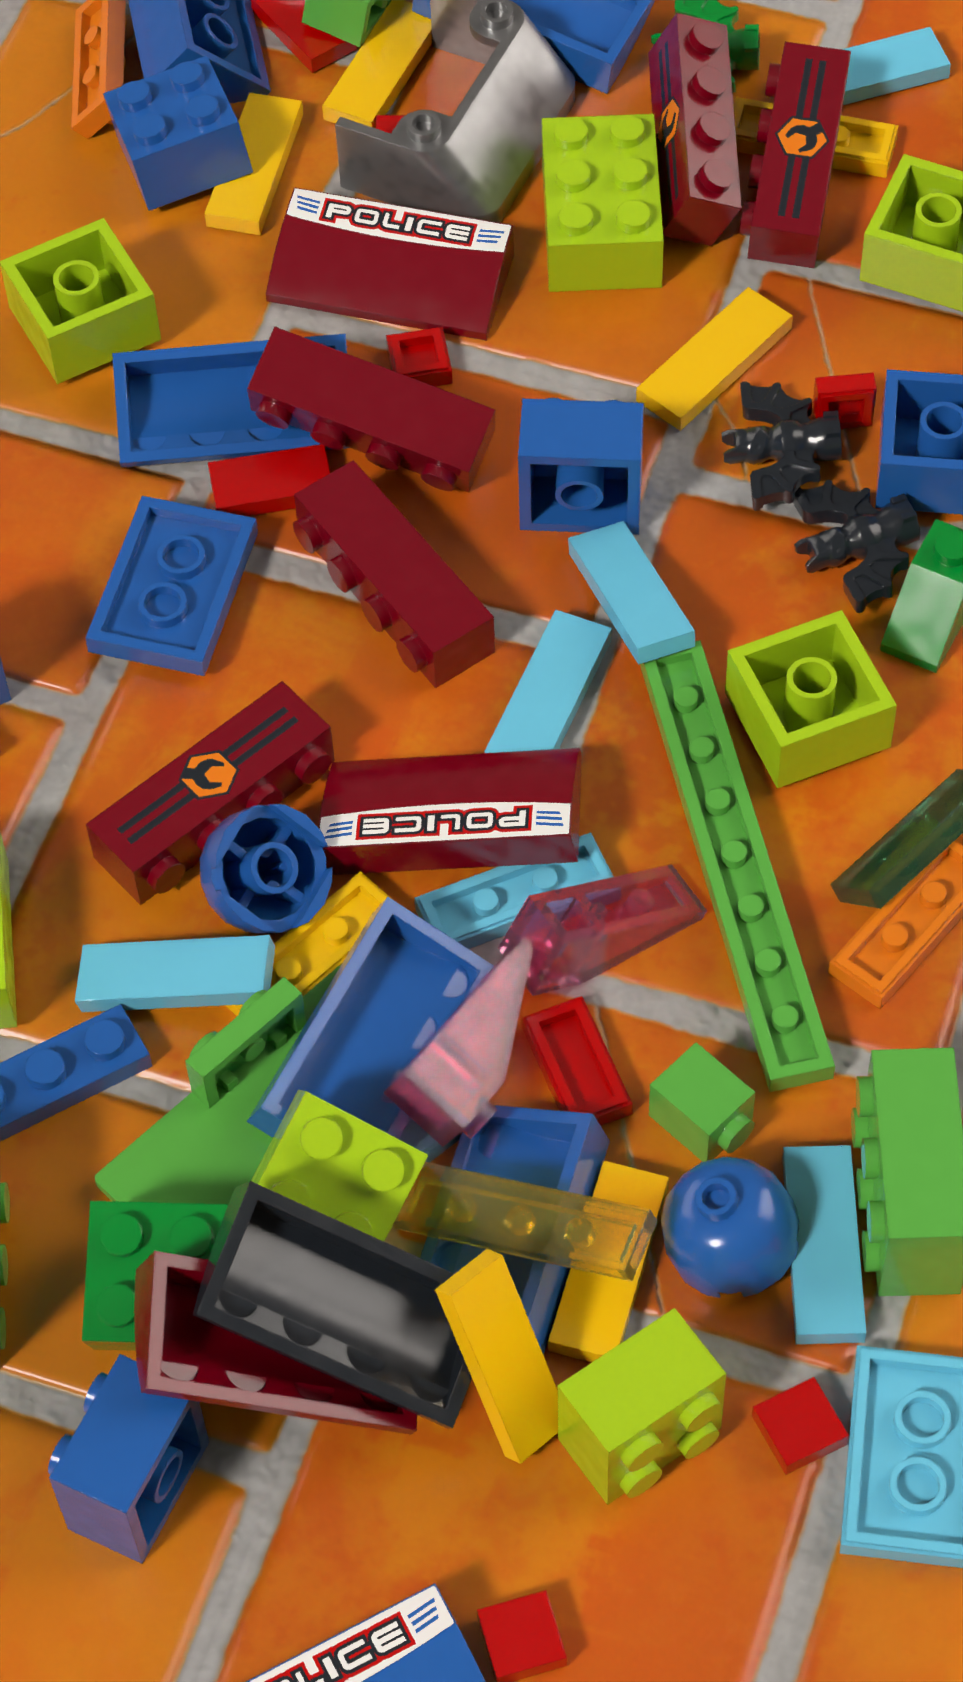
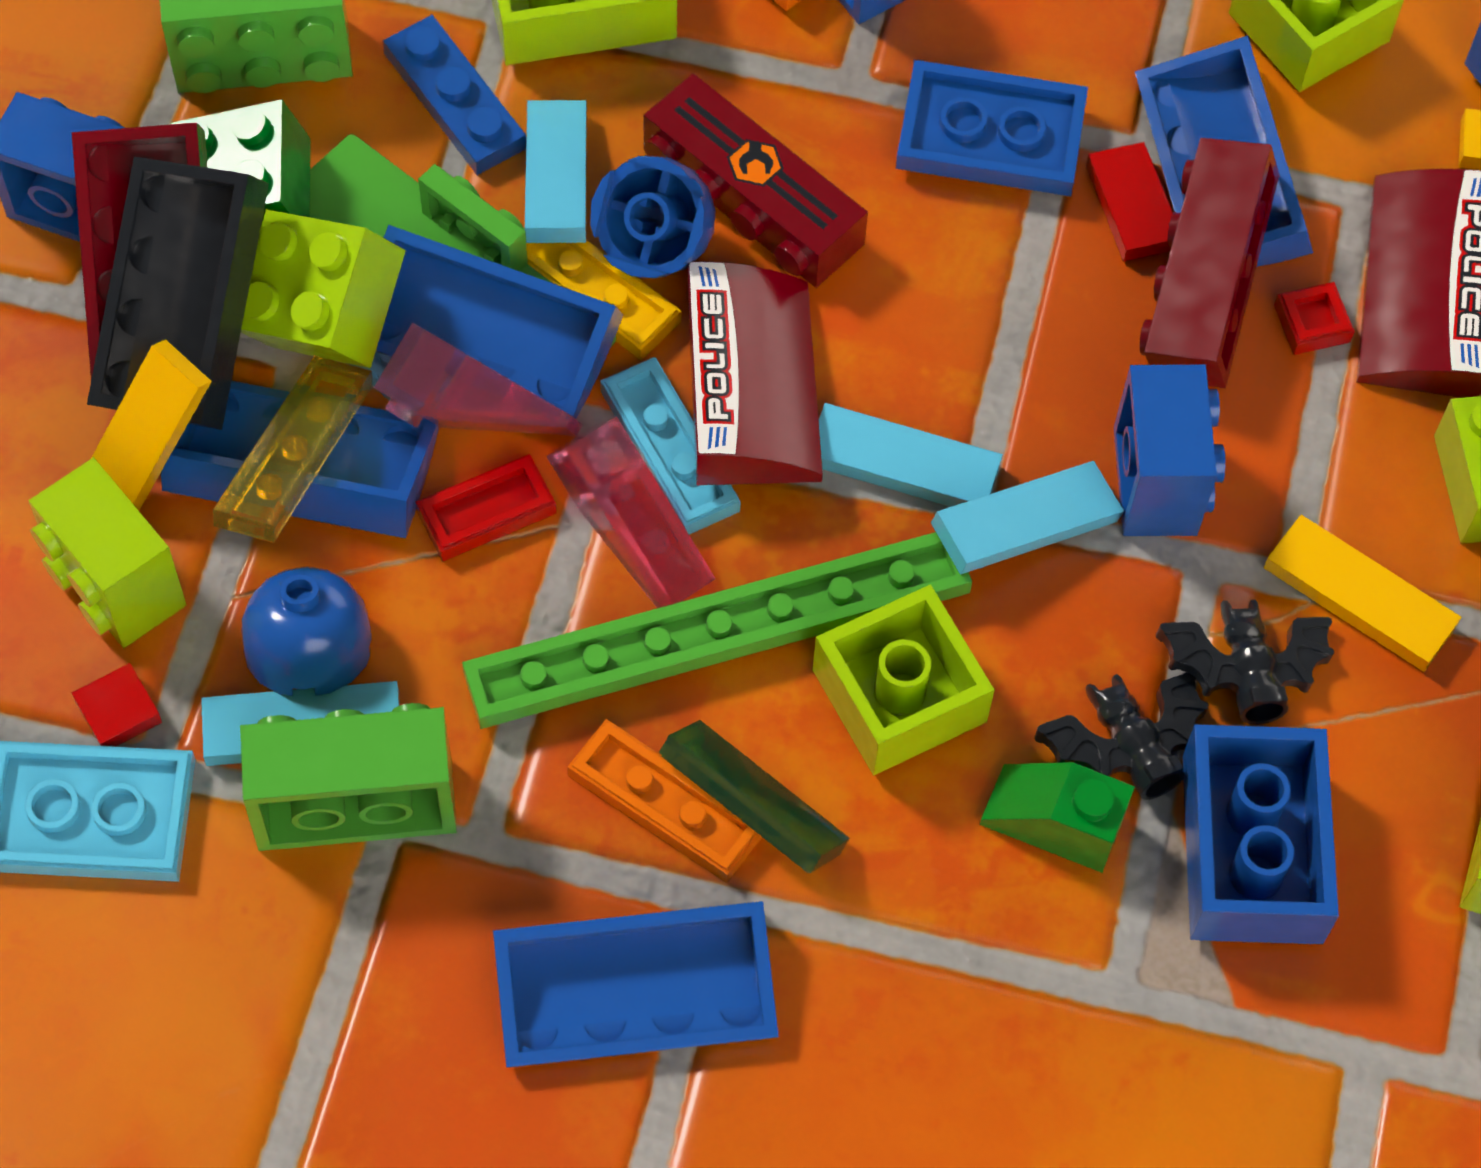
camera: 80 degrees right, 5 degrees up
dark red brick [293,460,495,688] -> none
yellow tile [548,1160,669,1362] -> none
bright green brick [649,1042,755,1162] -> none
red tile [812,372,877,429] -> none

